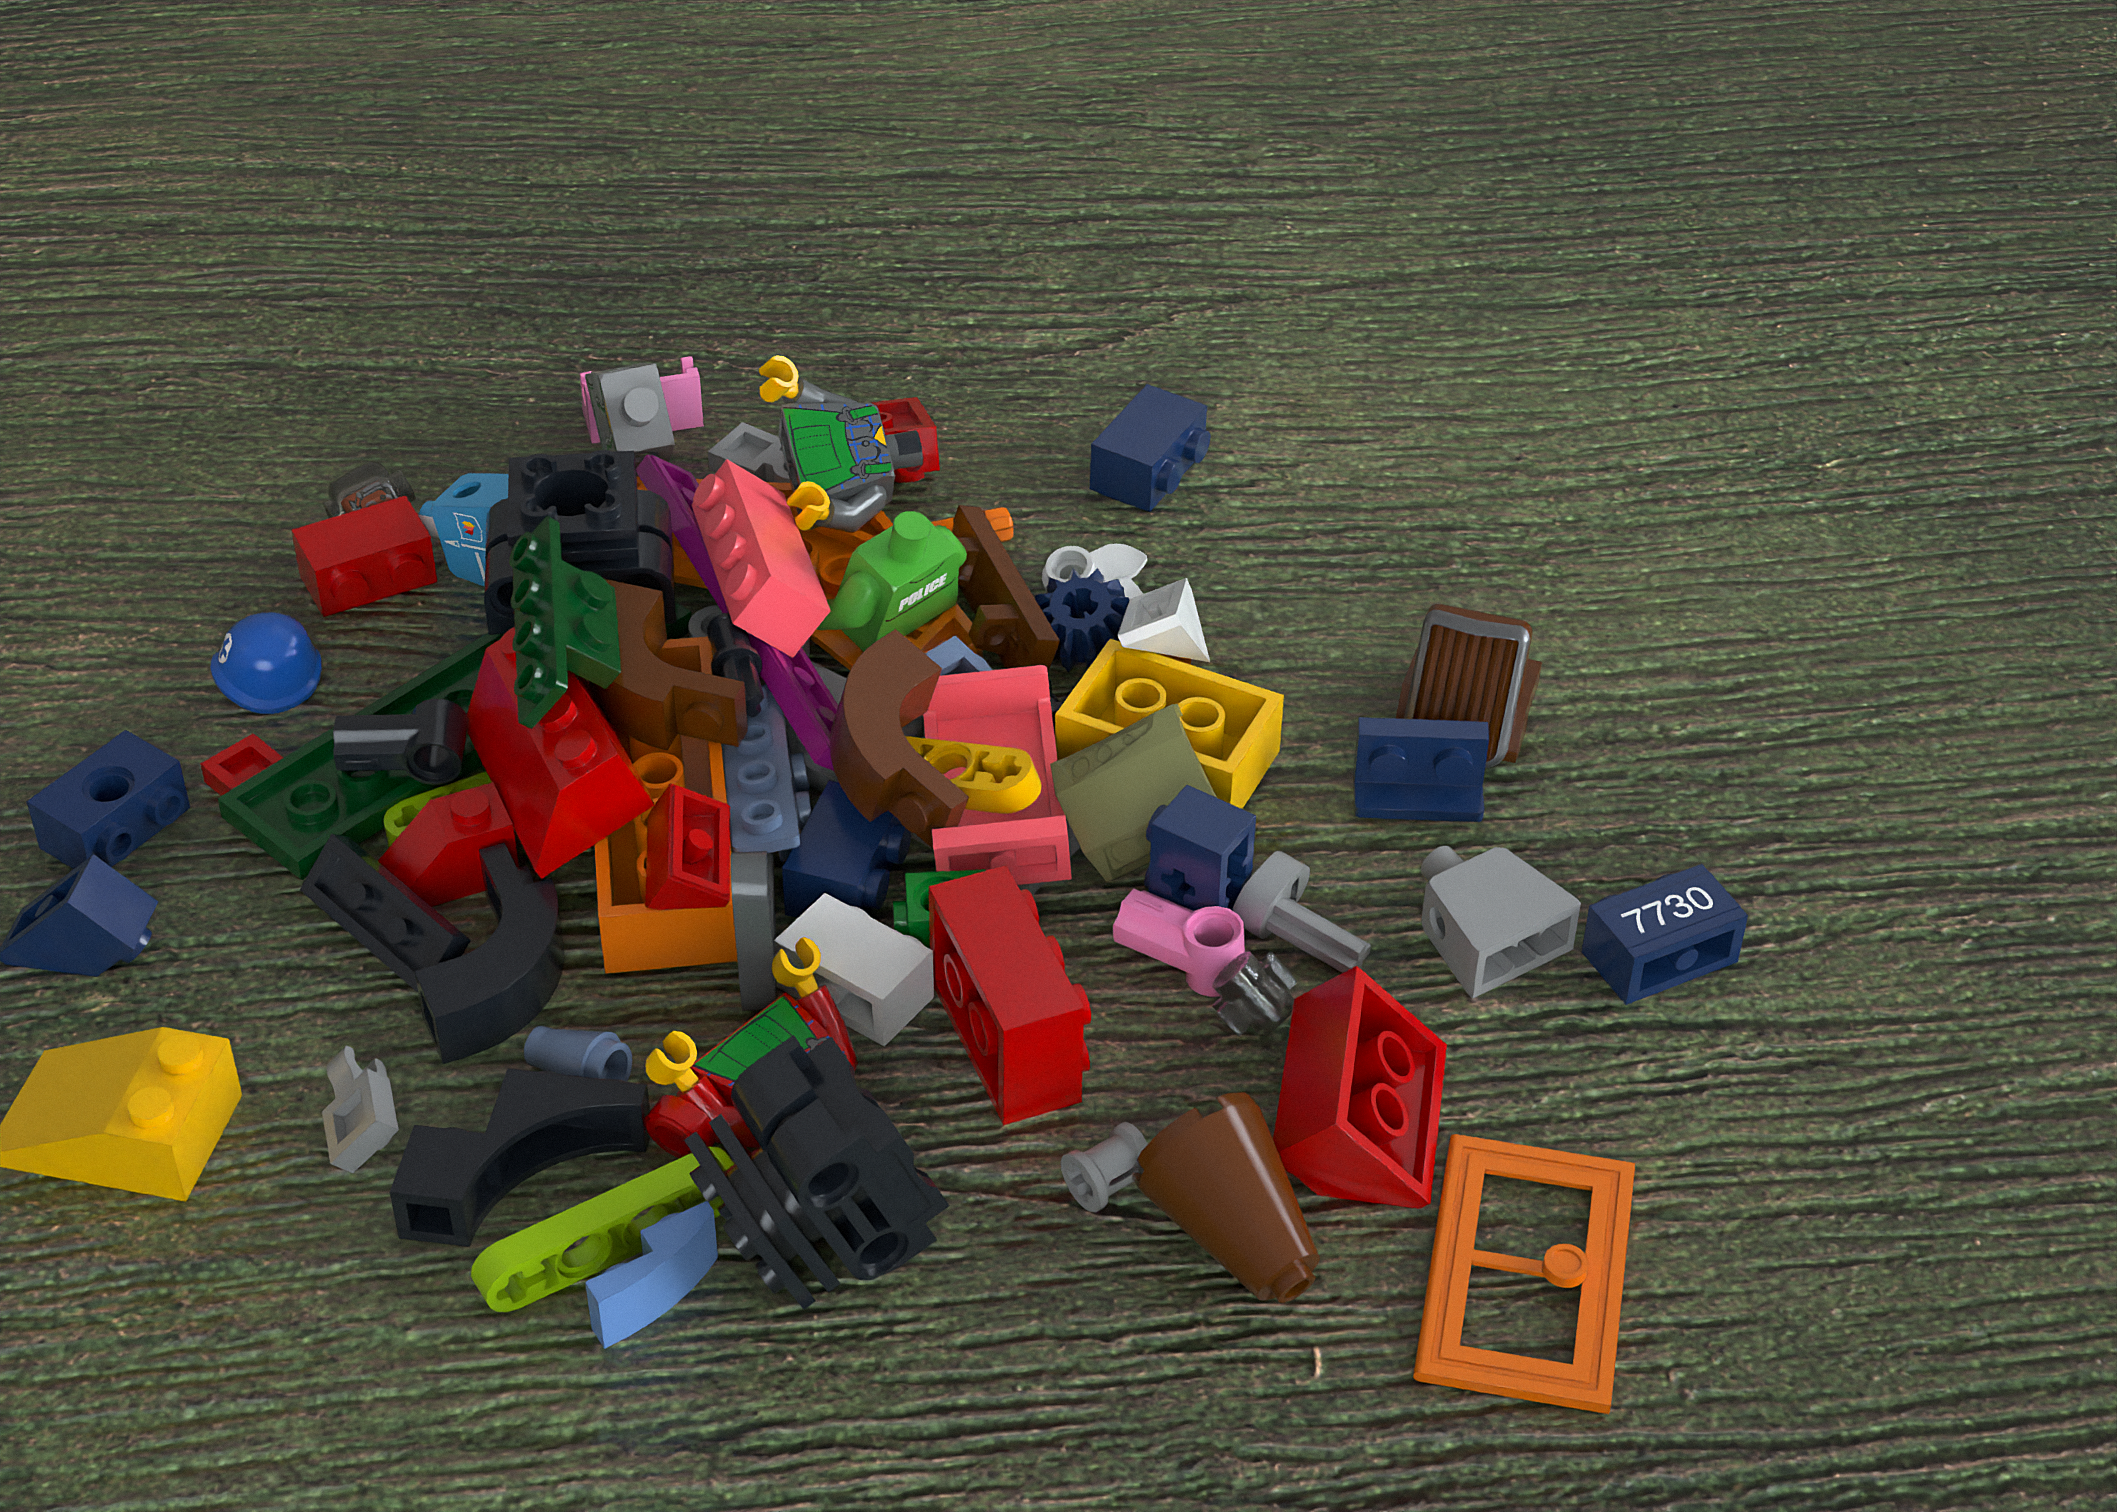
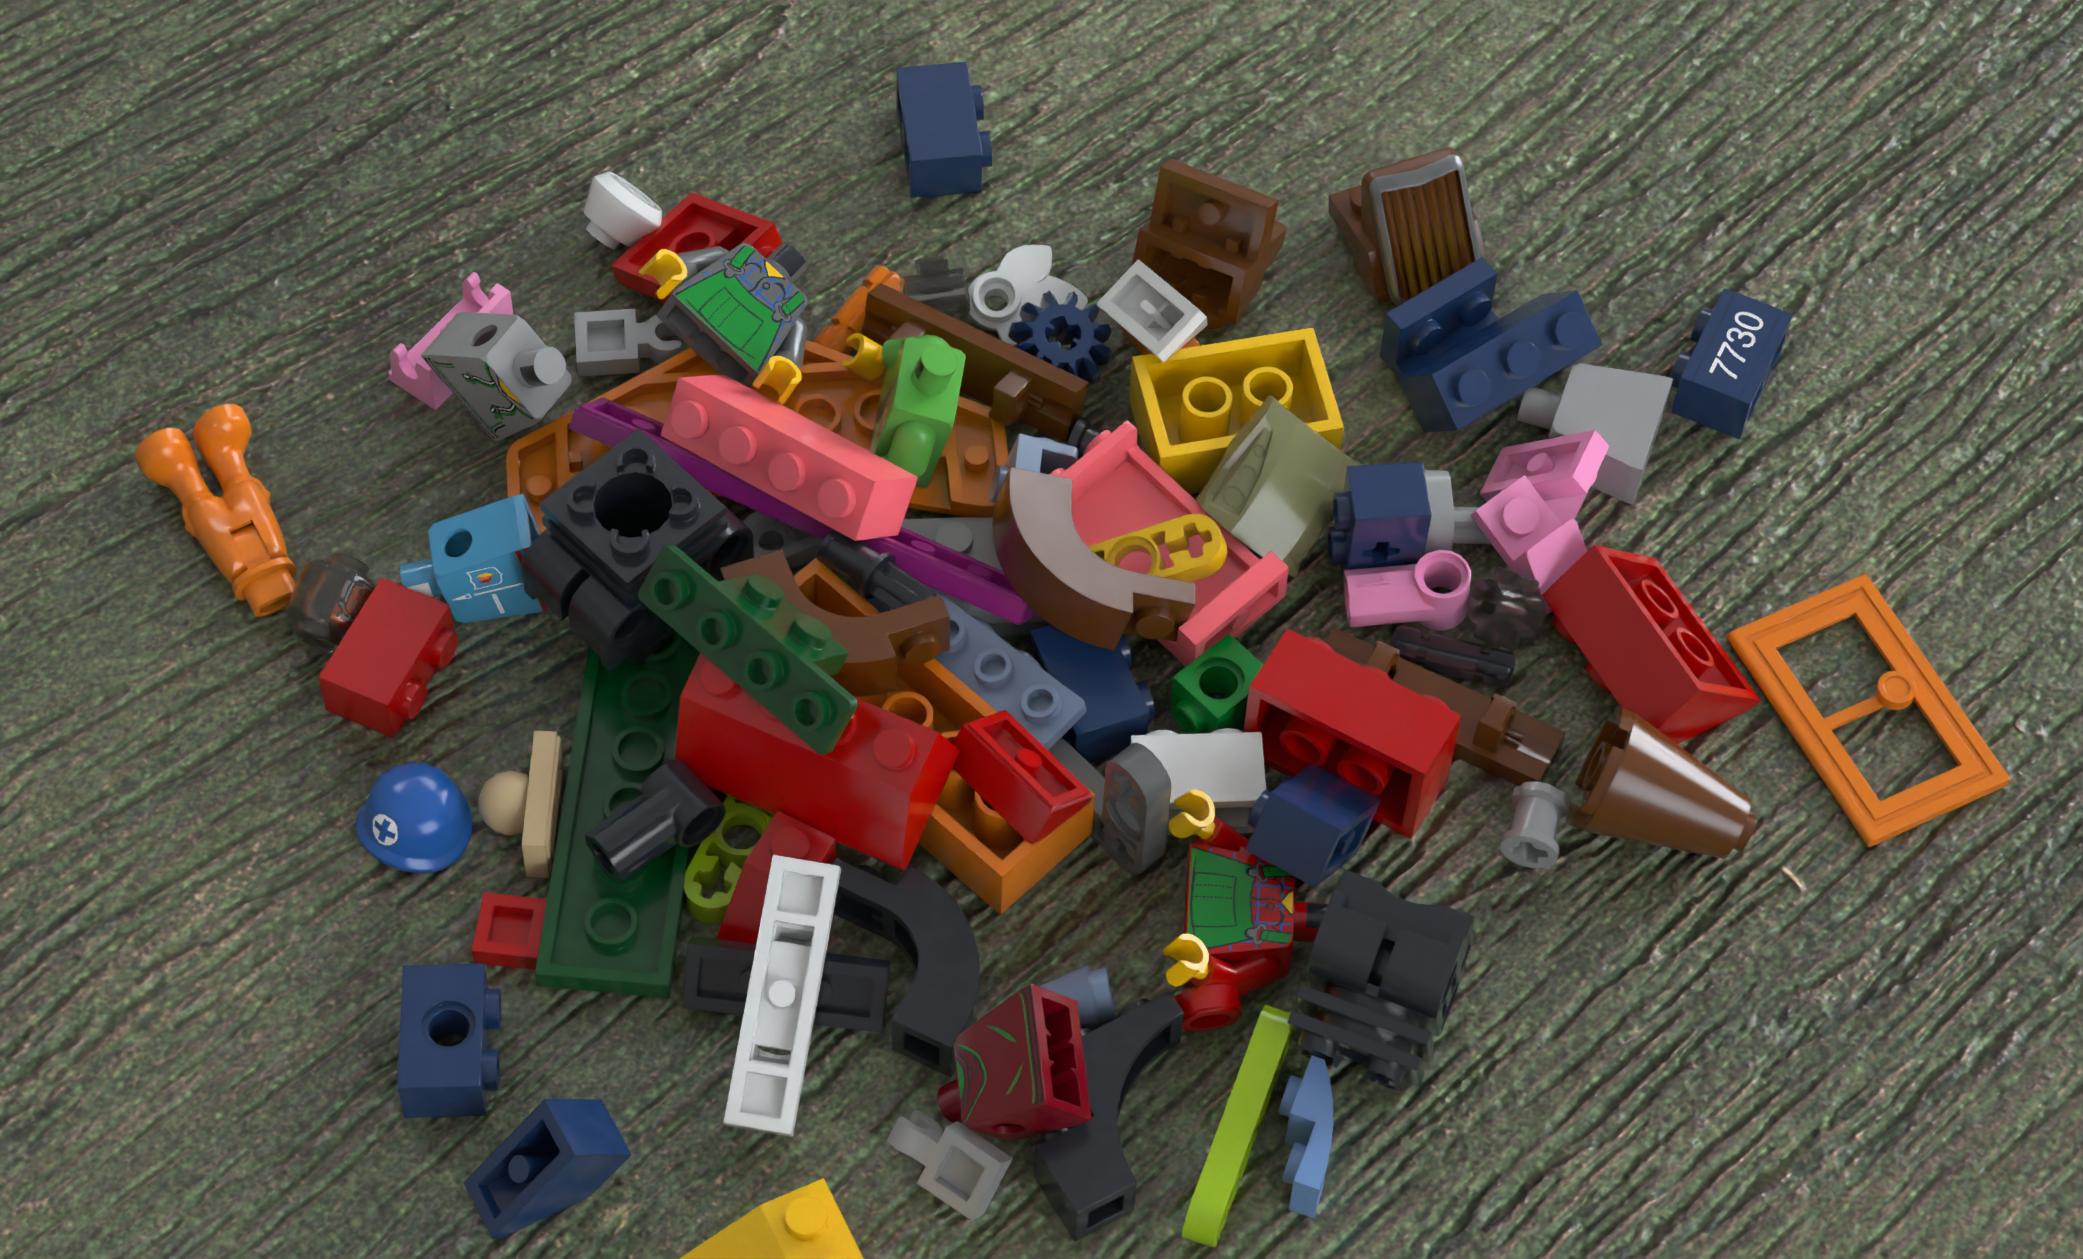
camera: 40 degrees left, 15 degrees up
none -> orange piece [135,404,301,617]
none -> tan tile [478,731,564,878]
none -> white cone [583,172,662,250]
none -> white hinge [723,855,841,1137]
none -> clear smoke gear [901,256,970,318]
none -> dark red torso [937,984,1092,1141]
none -> reddish brown piece [1132,159,1287,332]
none -> dark blue brick [1245,763,1381,887]
none -> reddish brown hinge [1325,627,1566,786]
none -> black axle [1391,626,1516,688]
none -> dark blue brick [1398,290,1603,433]
none -> bright pink slope [1470,475,1587,616]
none -> bright pink slope [1480,430,1609,524]

